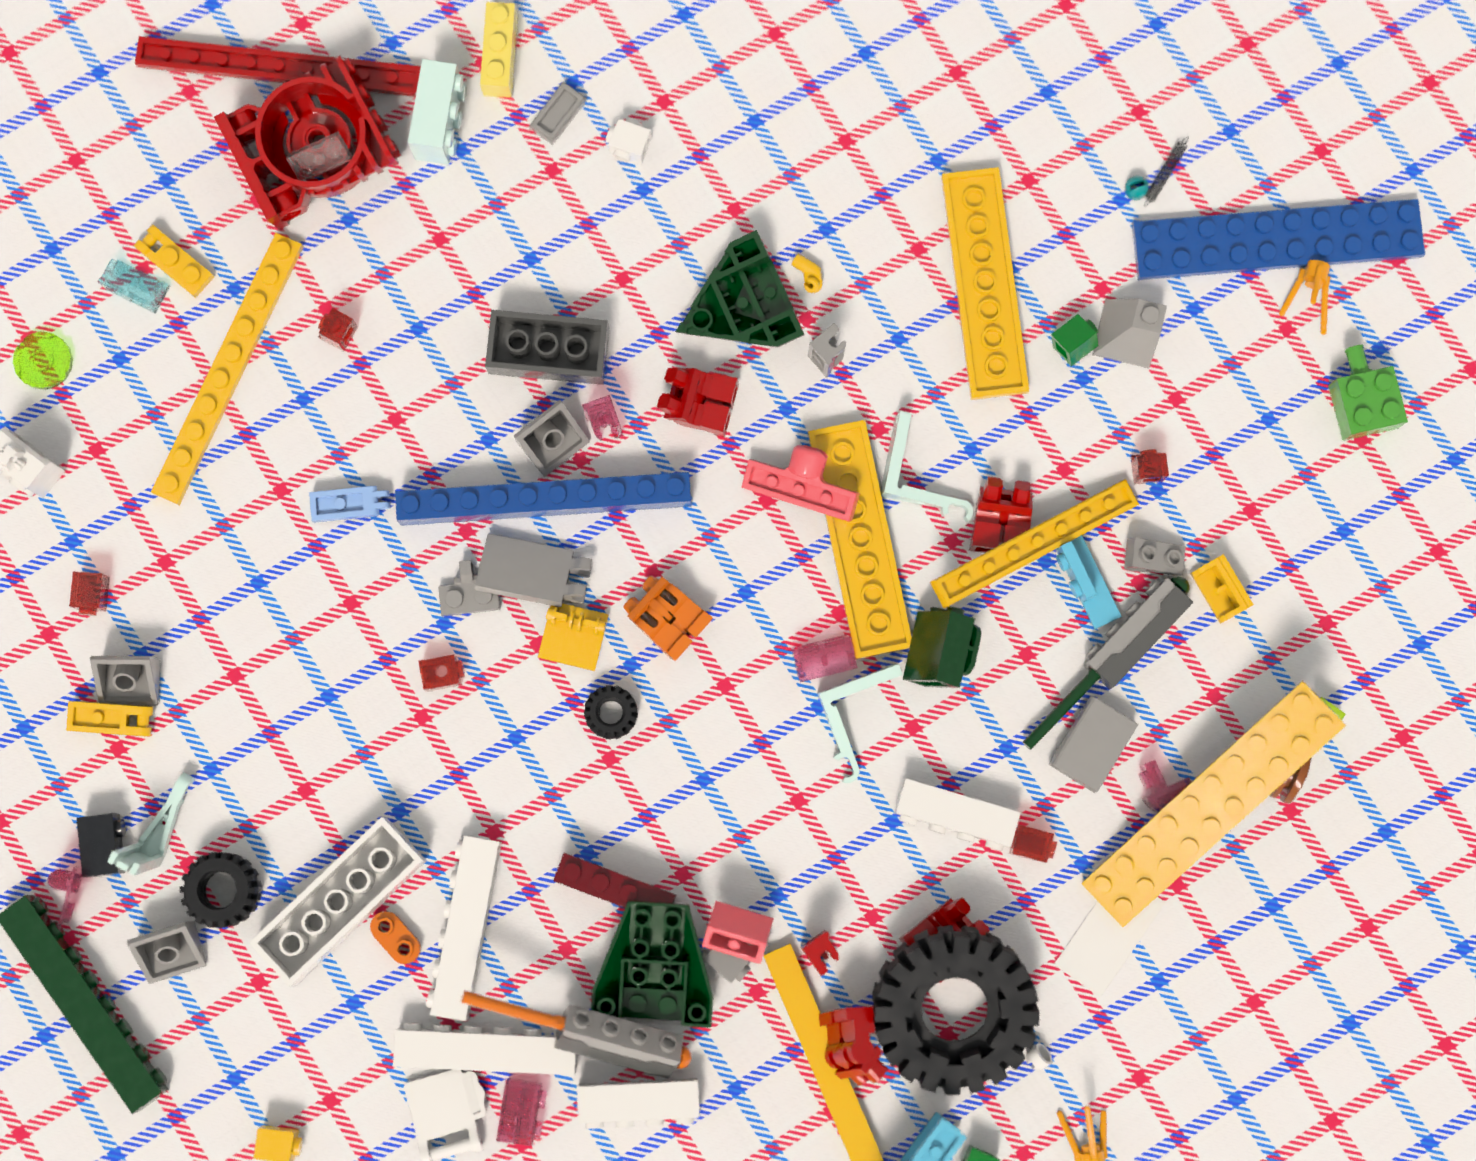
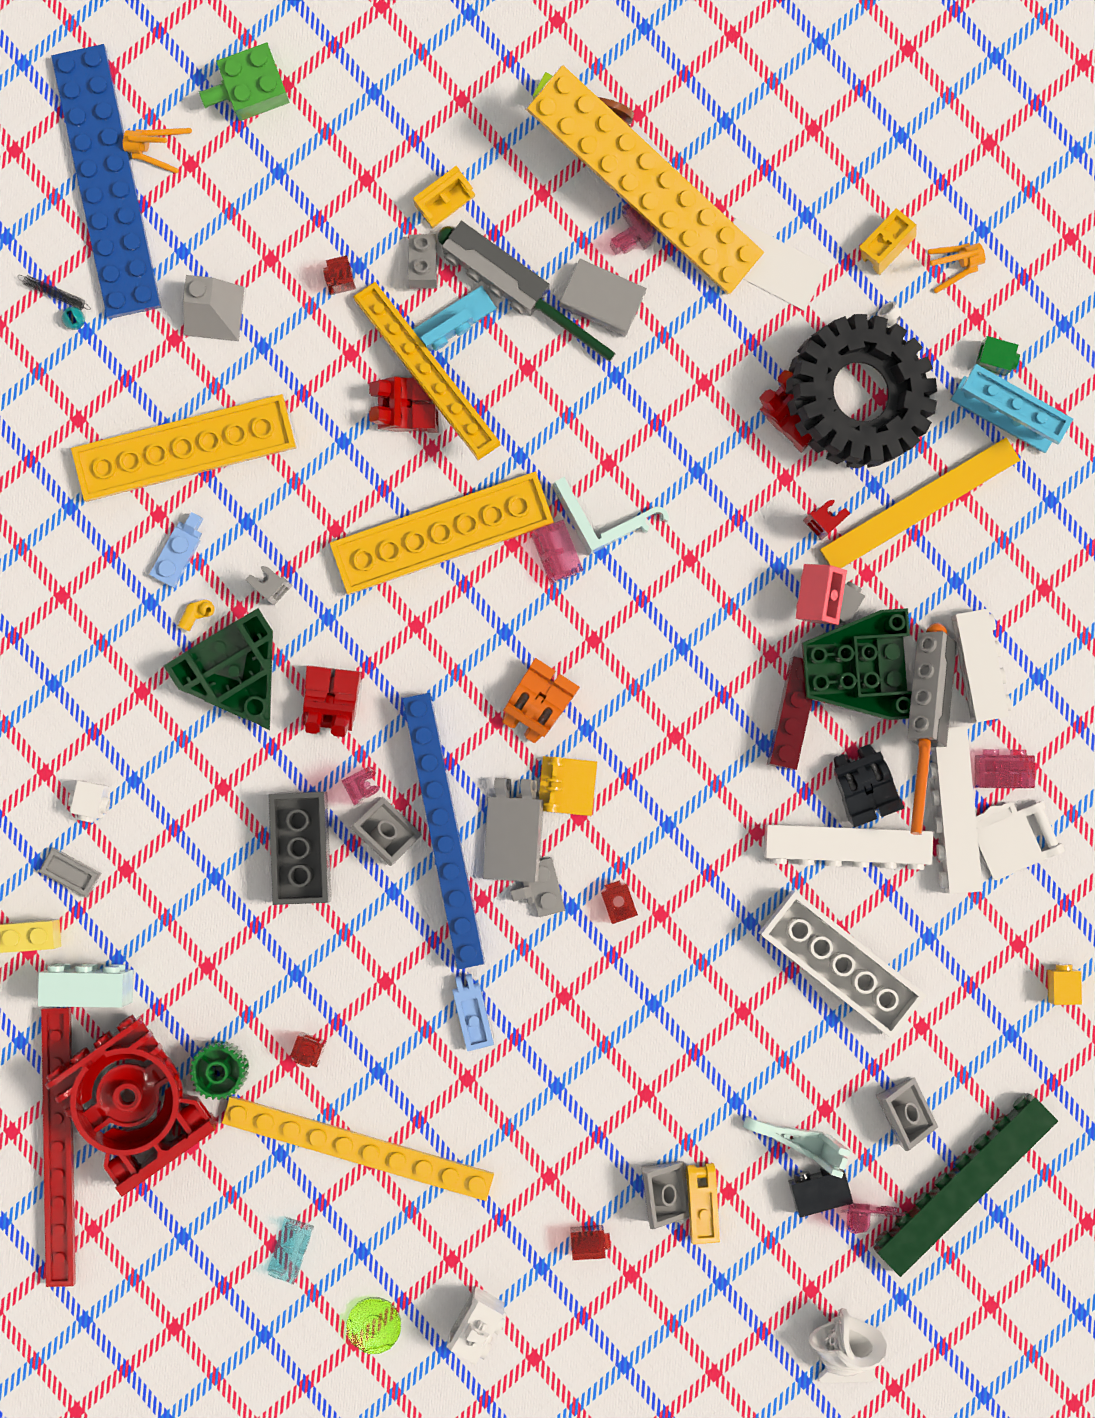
camera: 95 degrees left, 5 degrees up
yellow plate [133,224,214,298] -> none
black tyre [180,852,262,928] -> none
clear plate [286,132,353,181] -> none
orange plate [370,911,421,964] -> none
black tyre [584,685,638,740] -> none
coral plate [741,445,860,522] -> none
red hips [819,1007,888,1086] -> none
light aqua hinge [880,411,973,522] -> none
white brick [894,778,1021,851] -> none
dark green brick [902,607,981,688] -> none
clear red brick [1009,825,1057,863] -> none
green brick [1051,314,1098,367] -> none
none -> light blue hinge [149,512,203,588]
none -> green brick [190,1041,249,1100]
none -> black hips [834,744,905,828]
none -> yellow hinge [859,208,917,275]

